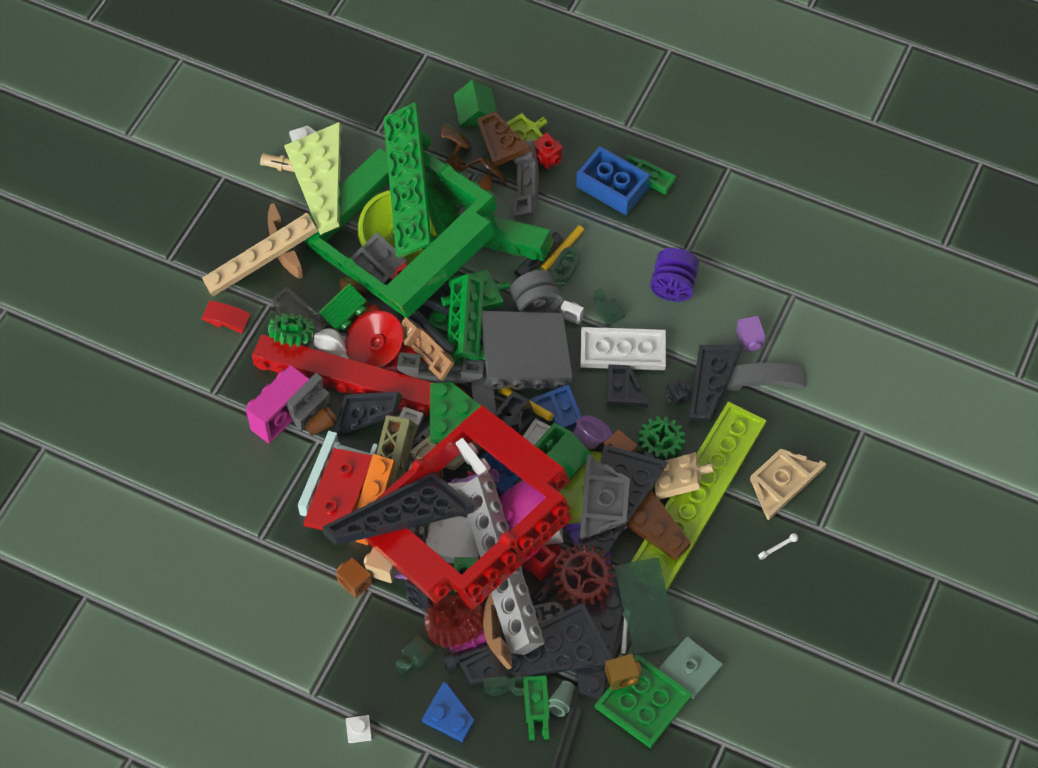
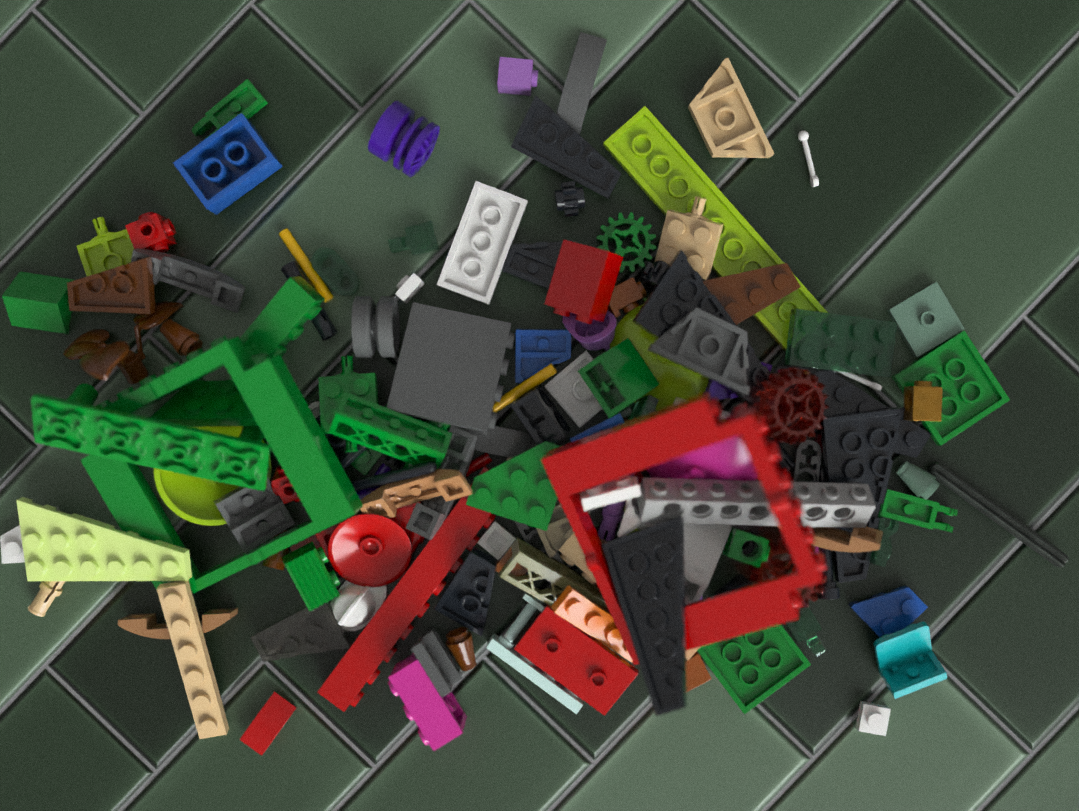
camera: 70 degrees left, 30 degrees up
green gear [268,313,315,347] -> none
none -> red brick [544,239,623,324]
none -> green plate [697,624,811,715]
none -> teal bracket [874,622,947,699]

